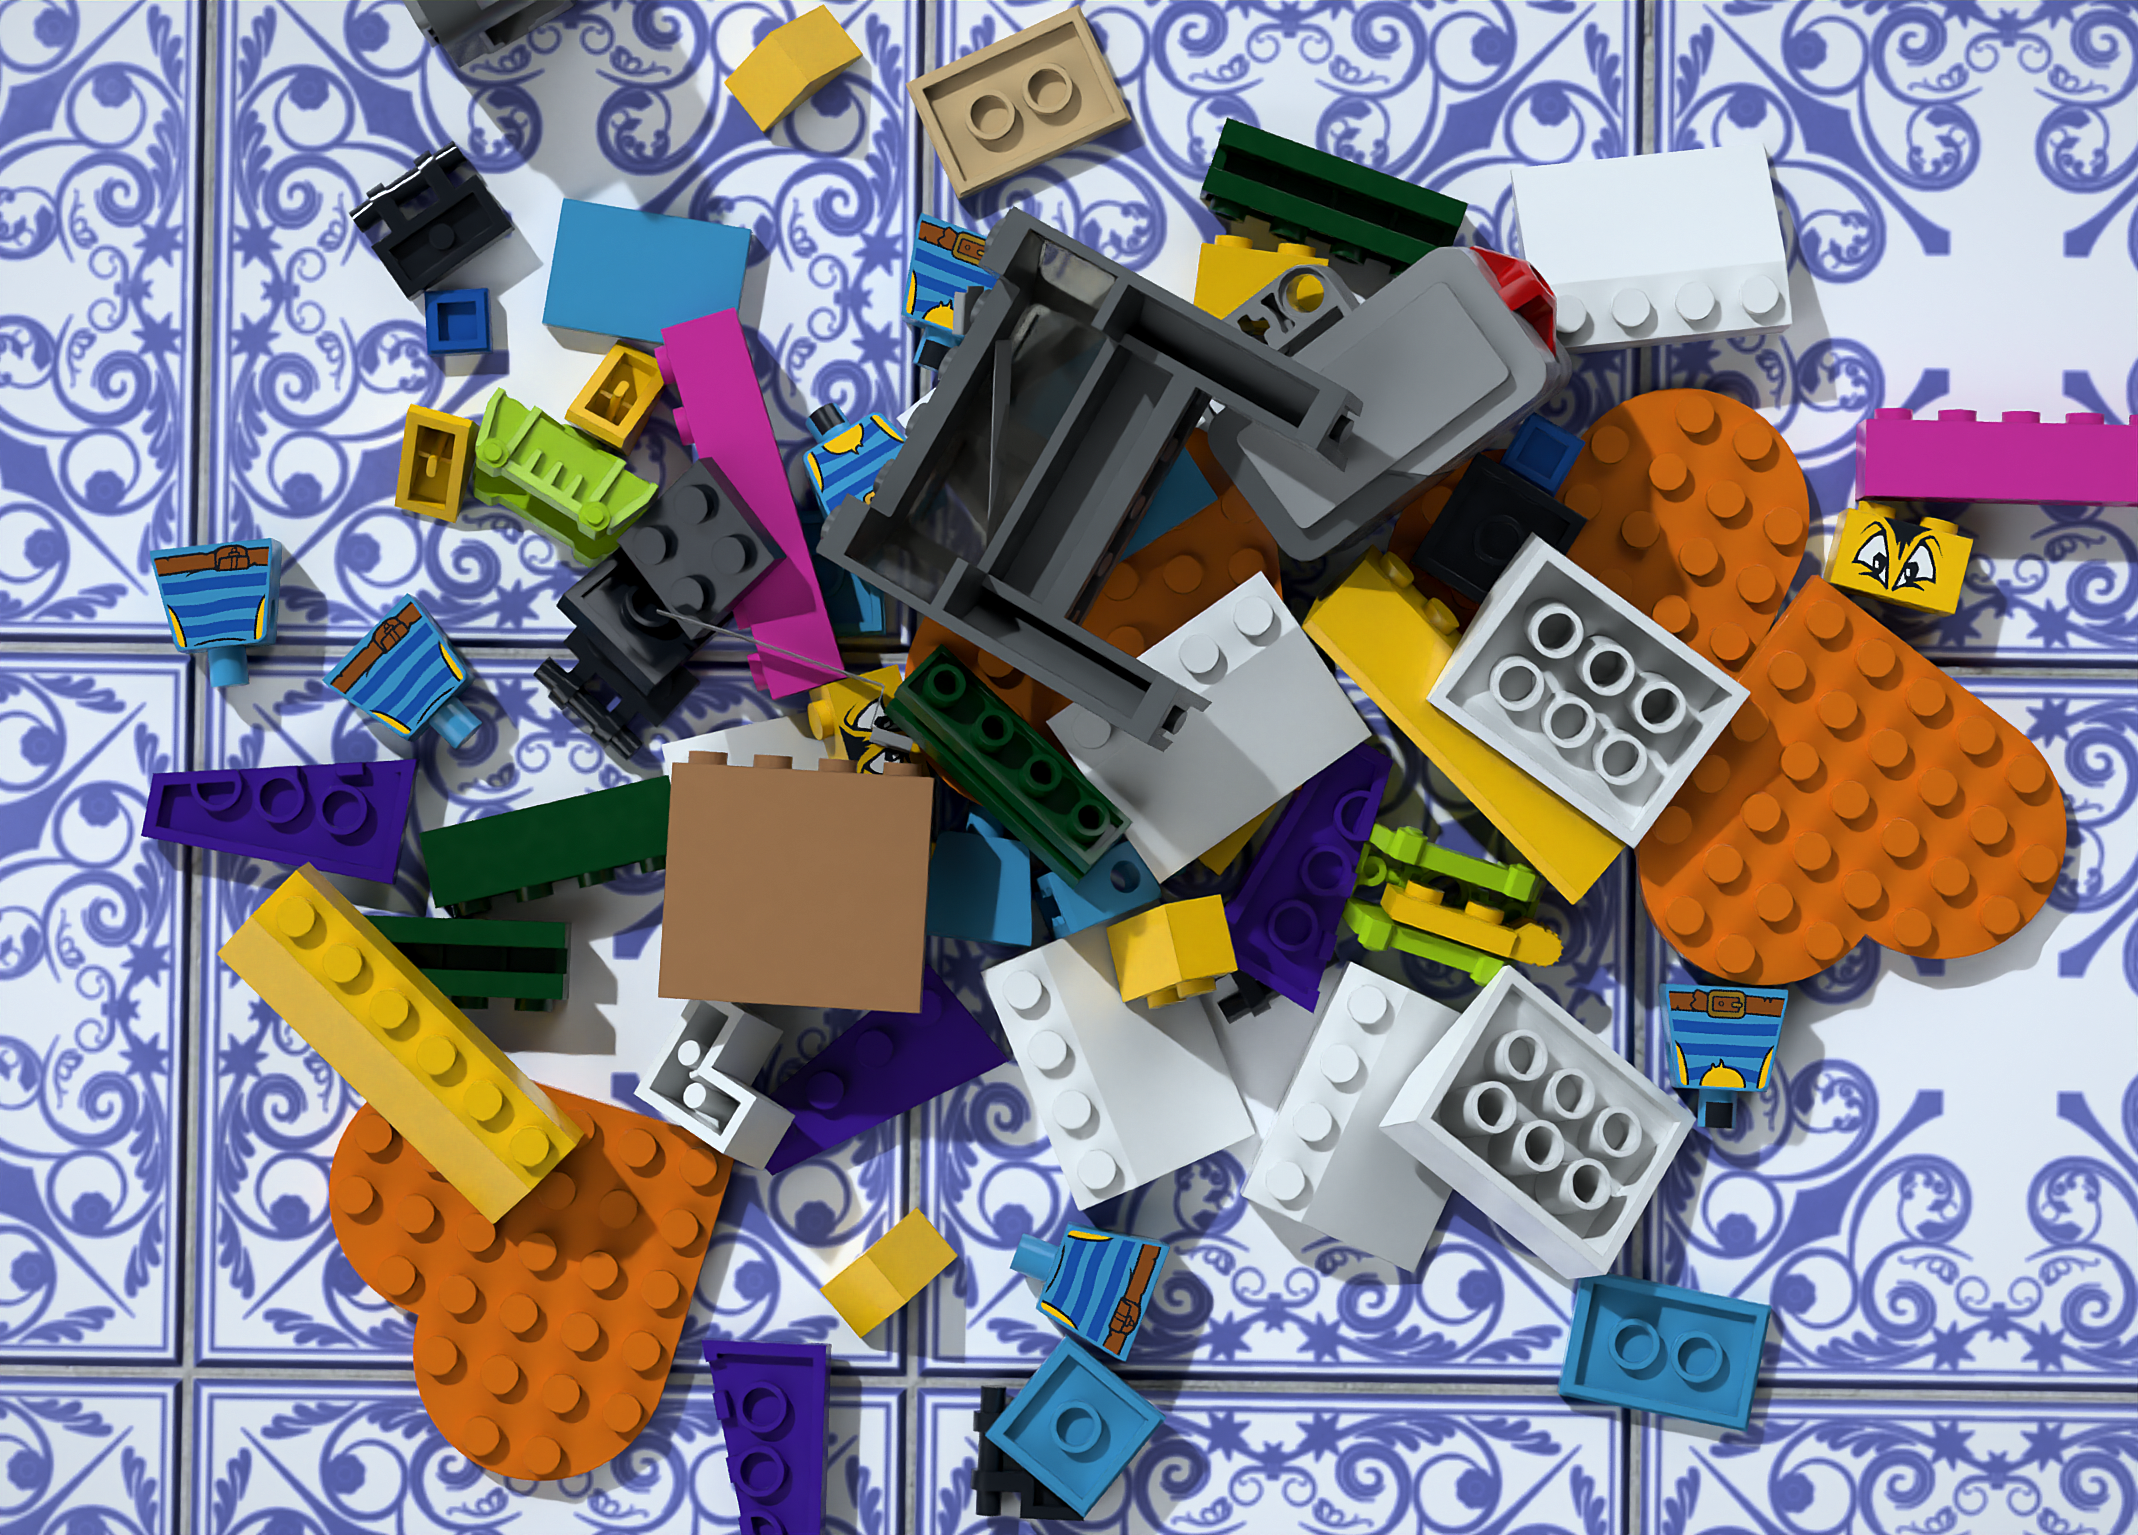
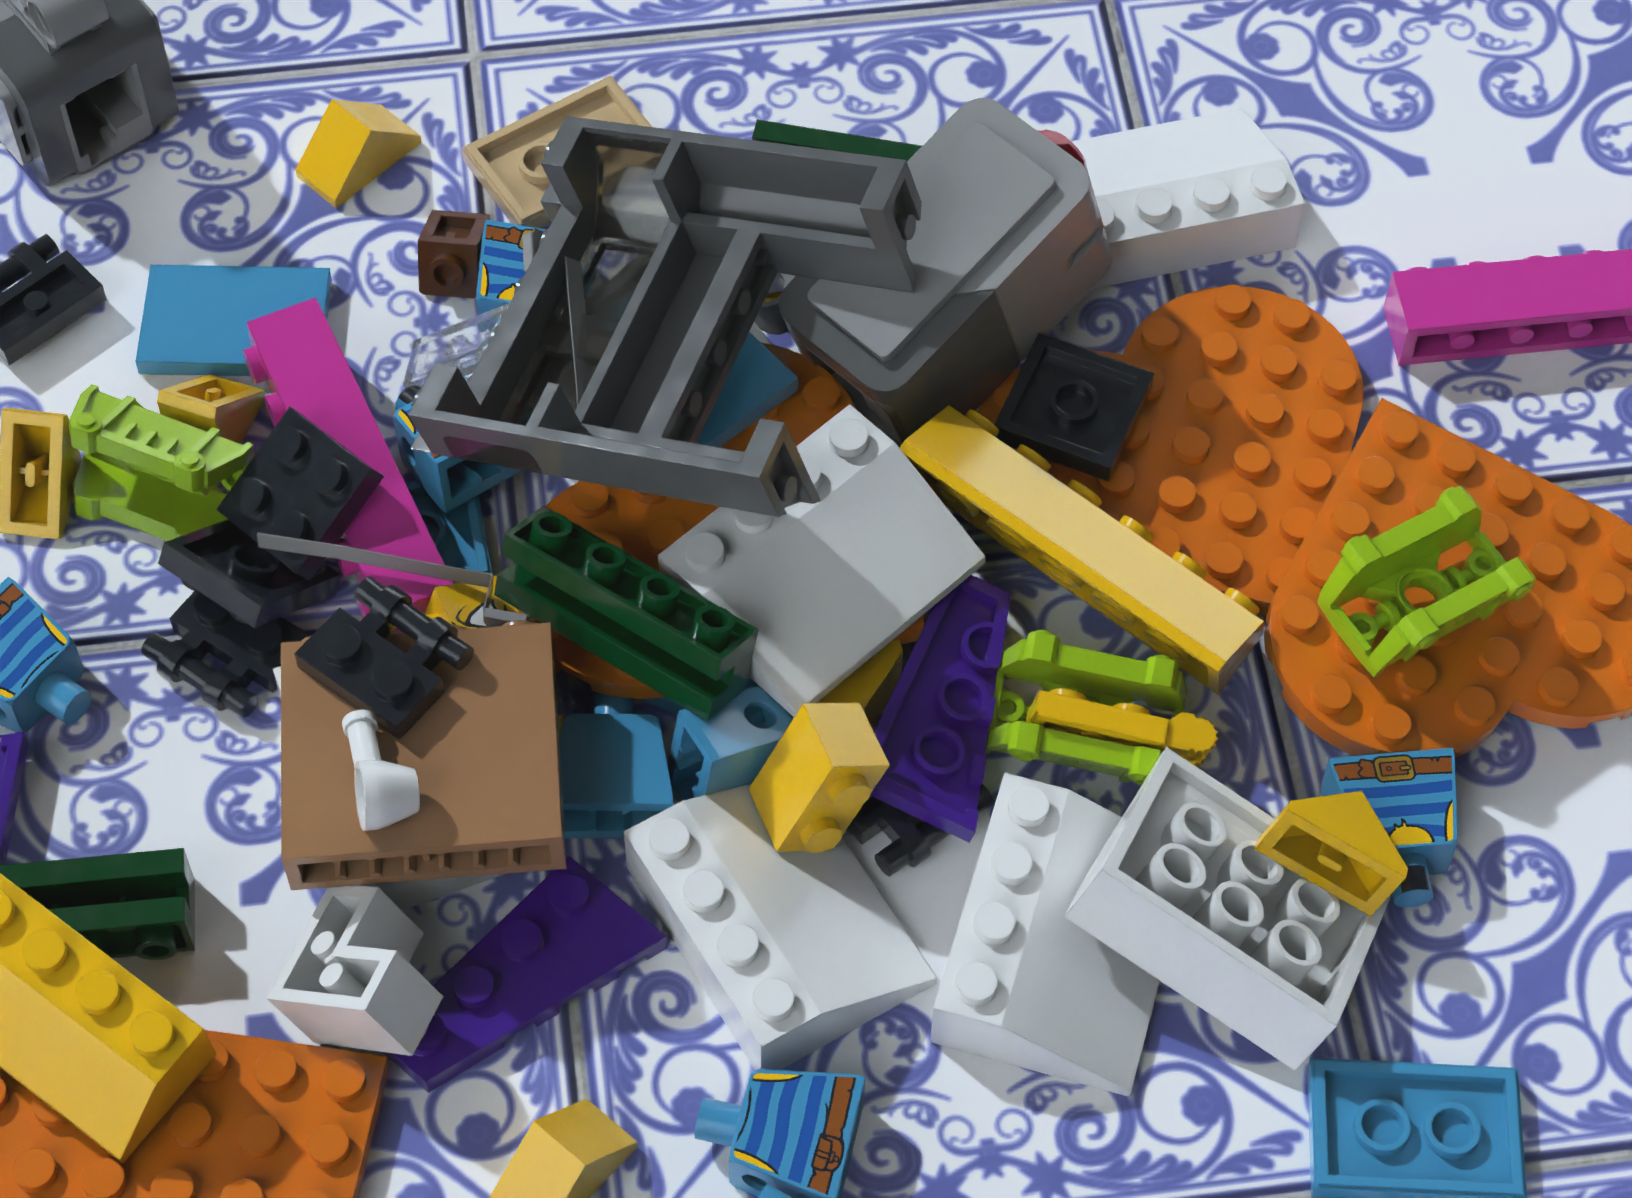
camera: 10 degrees left, 30 degrees down
dark green brick [418,775,671,918] -> none
blue tile [424,288,493,357] -> none
white slope [1426,532,1751,849] -> none
blue tile [1499,412,1586,498] -> none
yellow brick [1823,501,1973,618] -> none
none -> black plate [294,577,474,740]
none -> white bar [342,710,420,831]
none -> clear plate [403,303,510,388]
none -> reddish brown bracket [418,210,490,299]
none -> yellow slope [1254,791,1408,916]
none -> lime piece [1317,486,1536,677]

